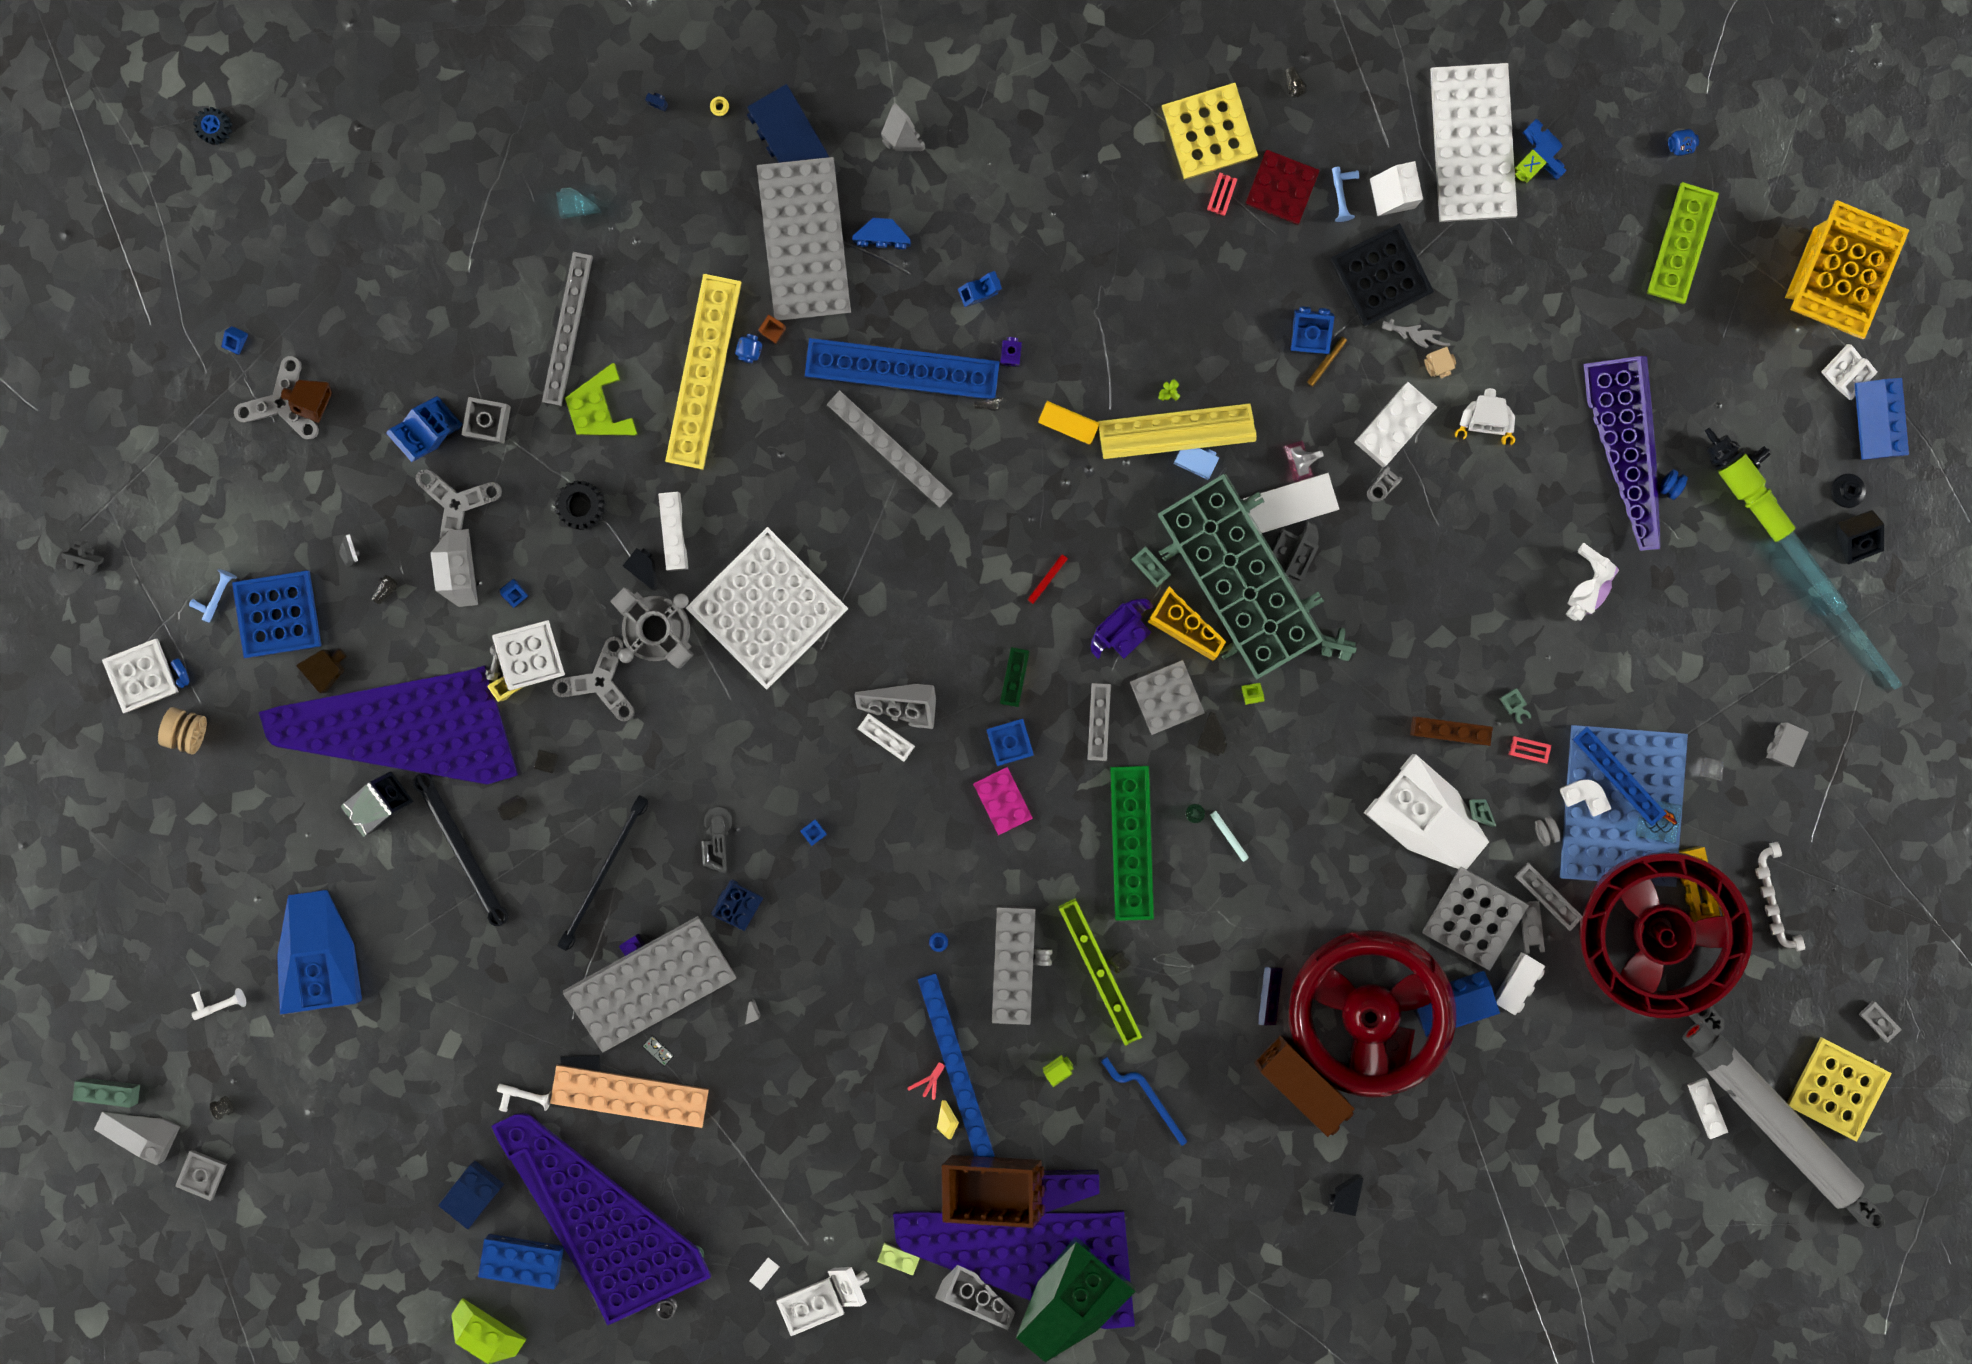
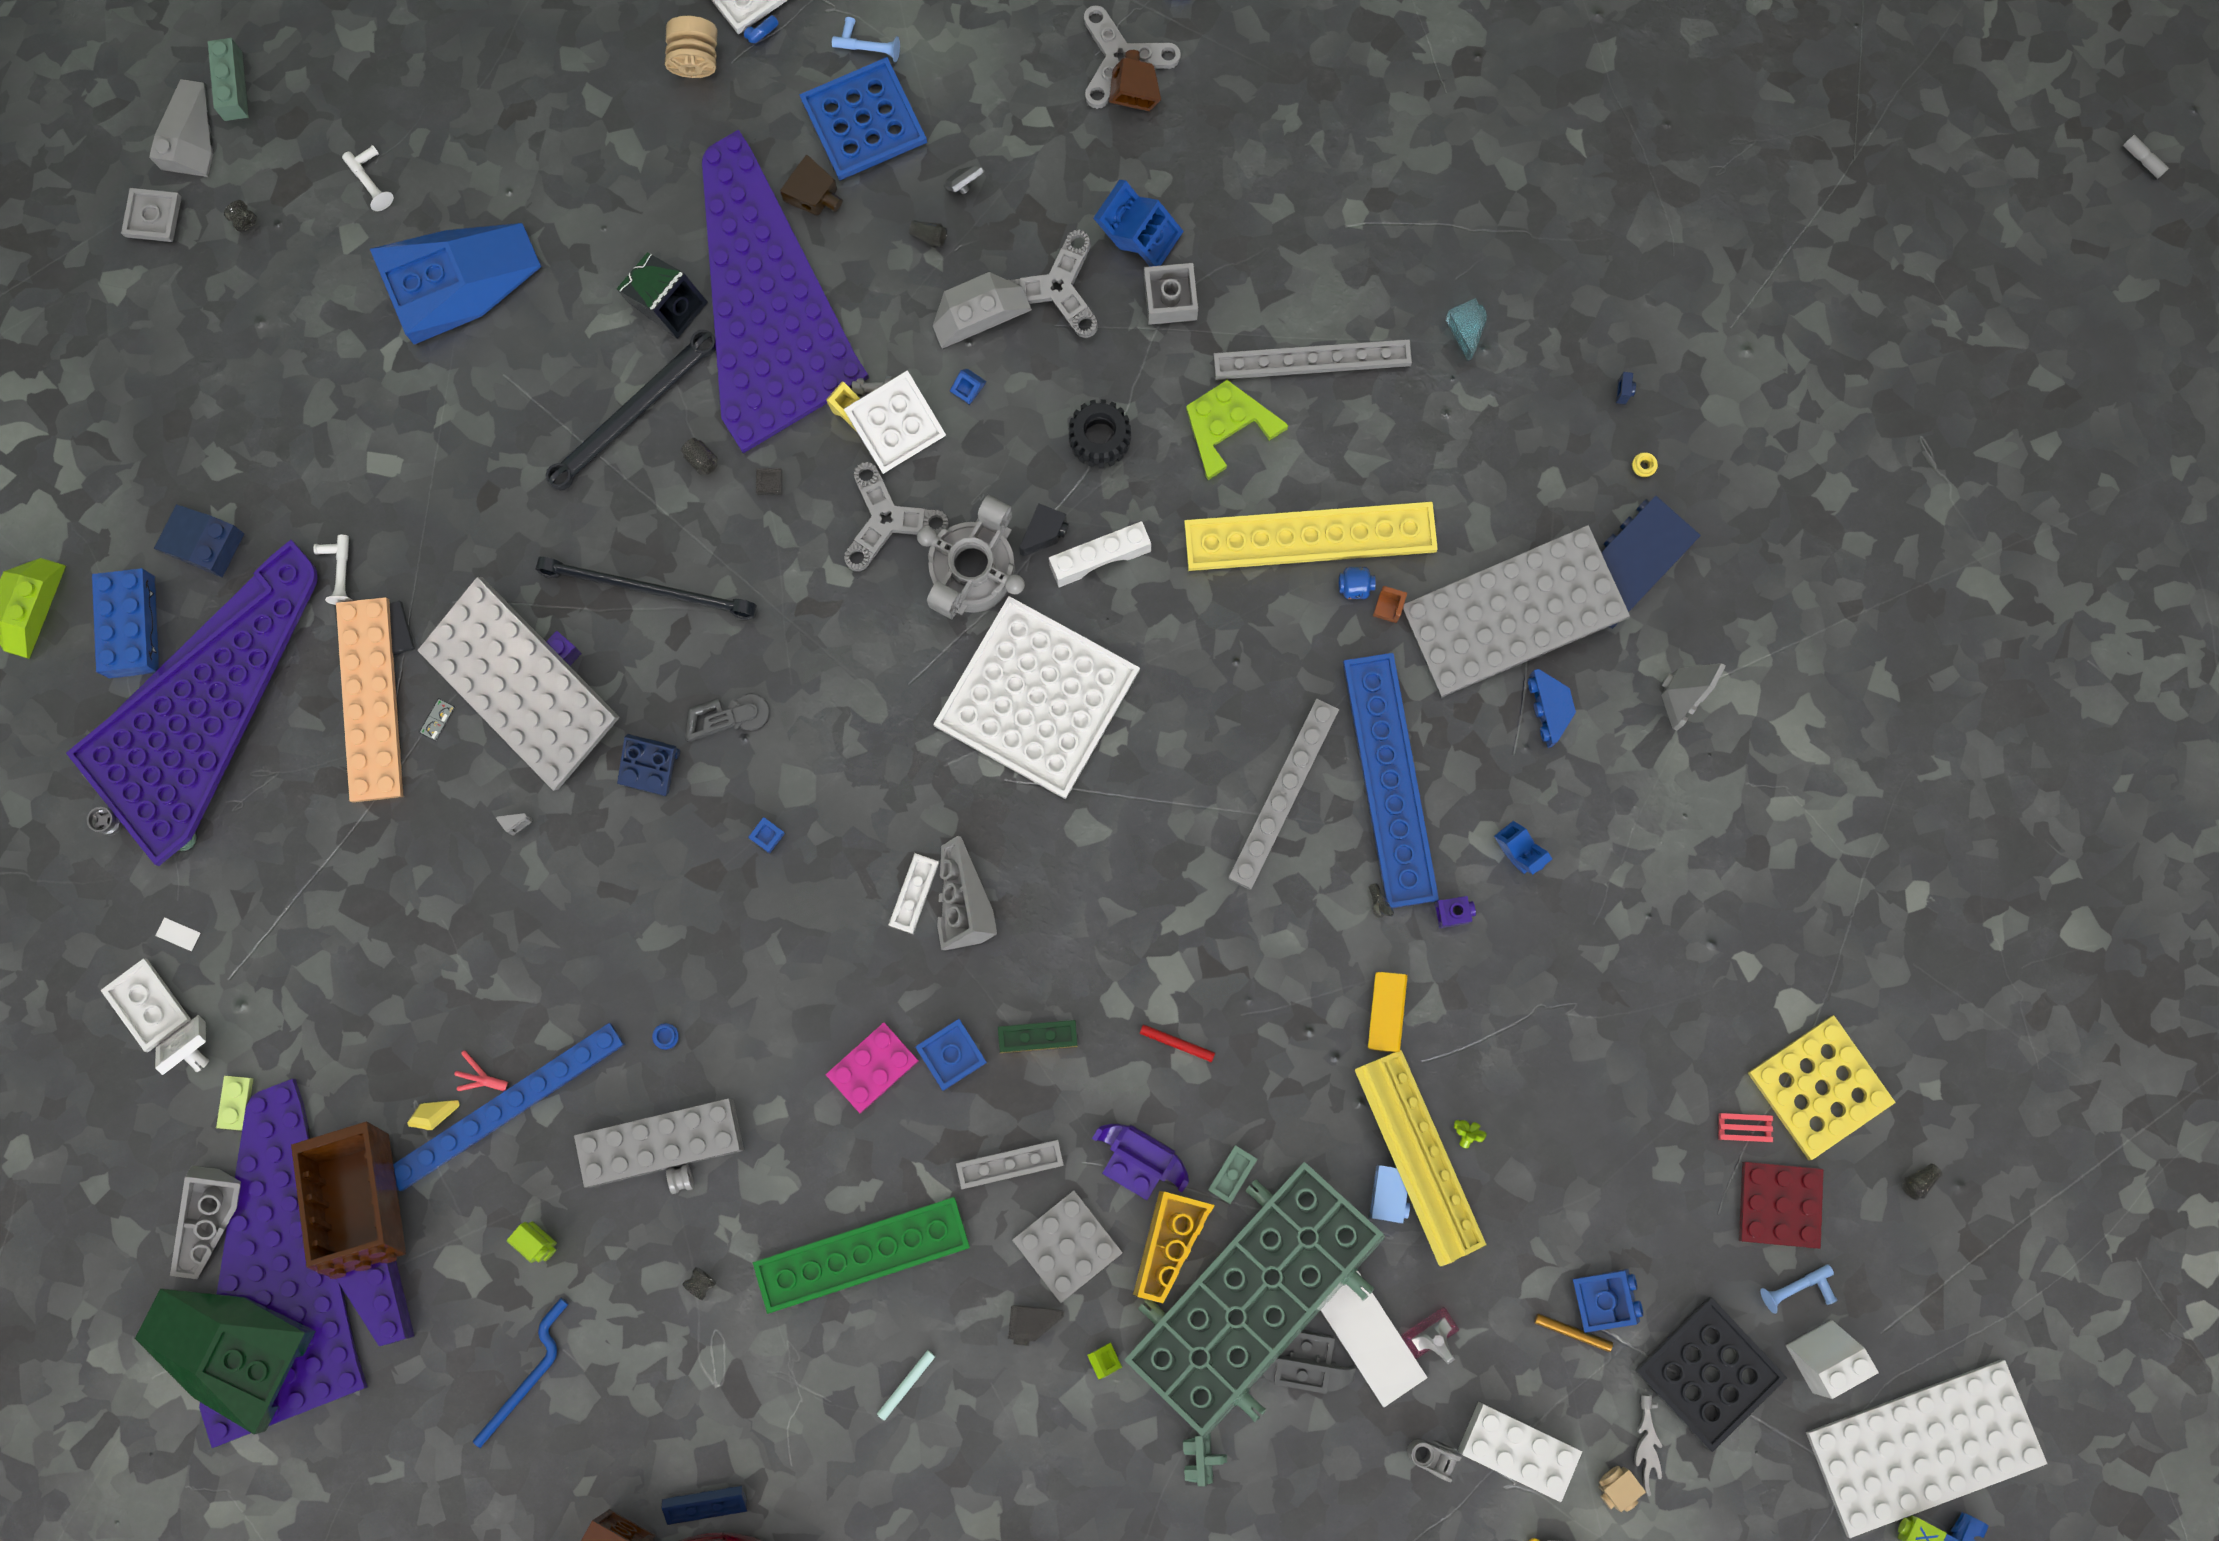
camera: 75 degrees right, 10 degrees down
lime tile [1058,898,1142,1046] -> none
clear green bush [1186,804,1205,823] -> none

